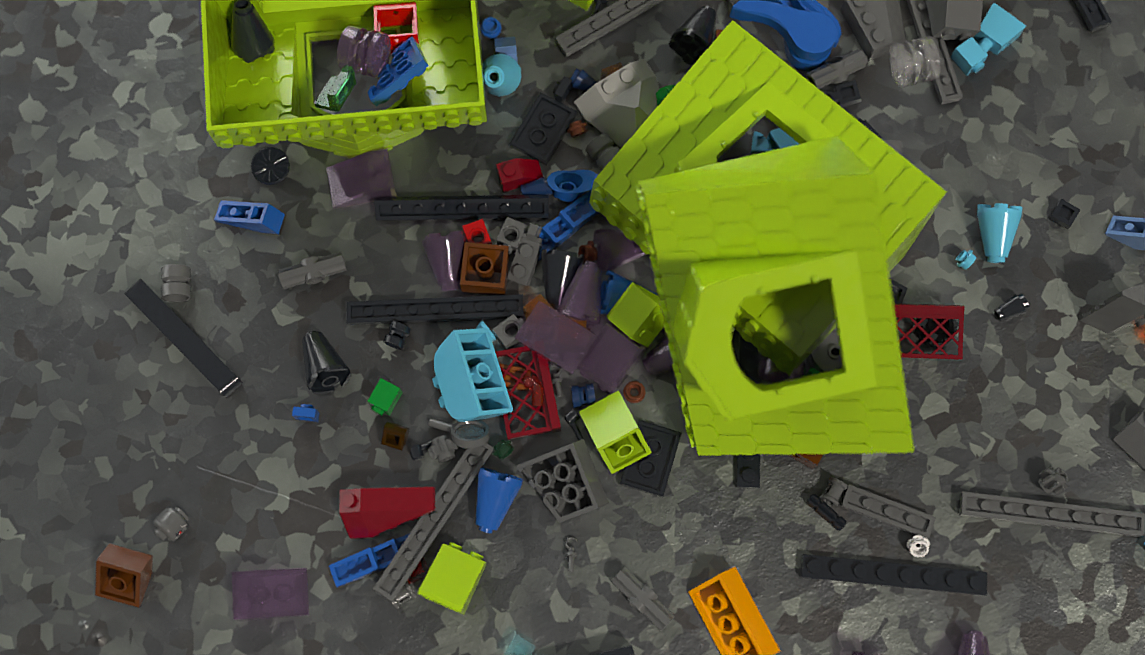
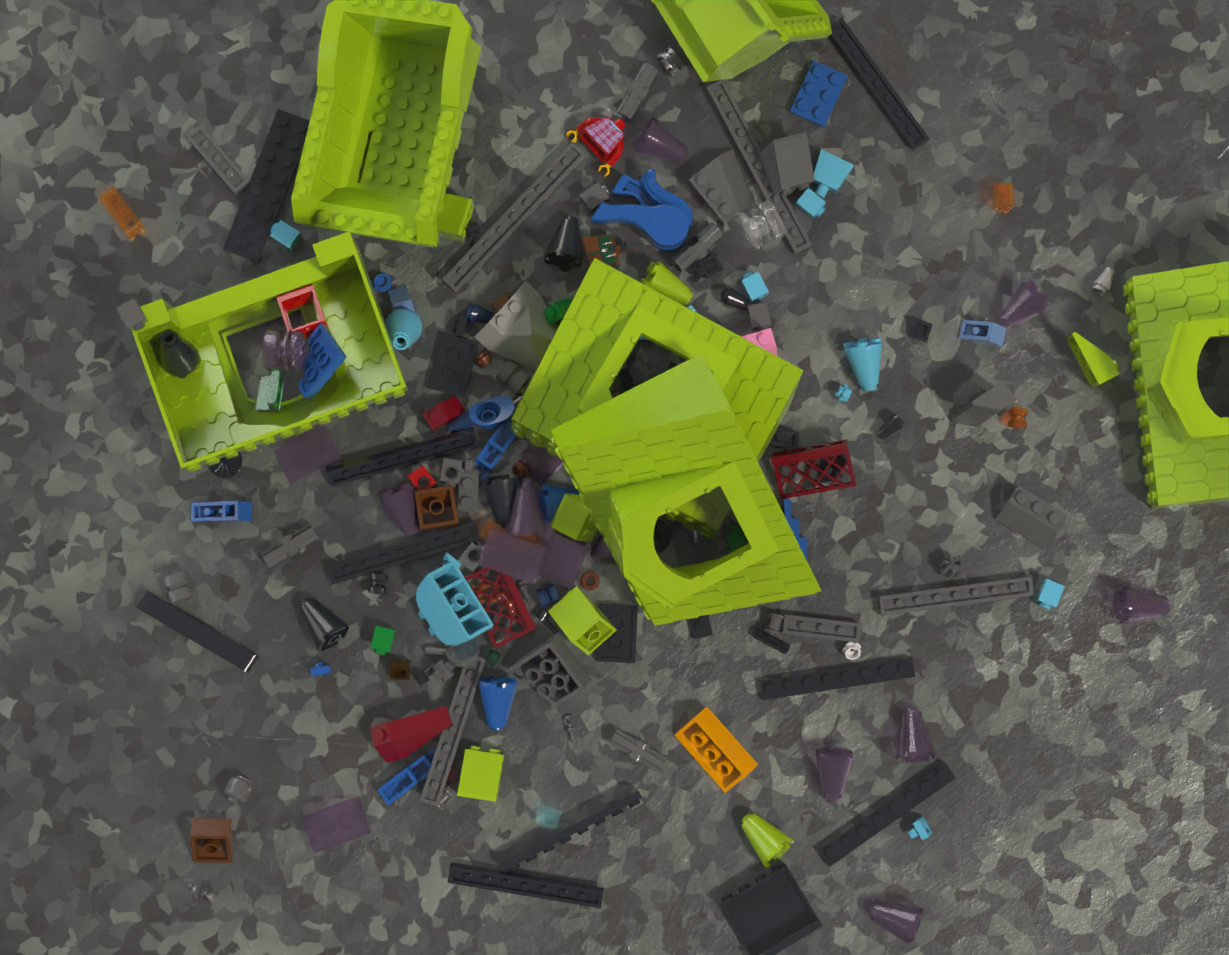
camera: 15 degrees left, 10 degrees up
none -> medium azure brick [741,271,769,303]

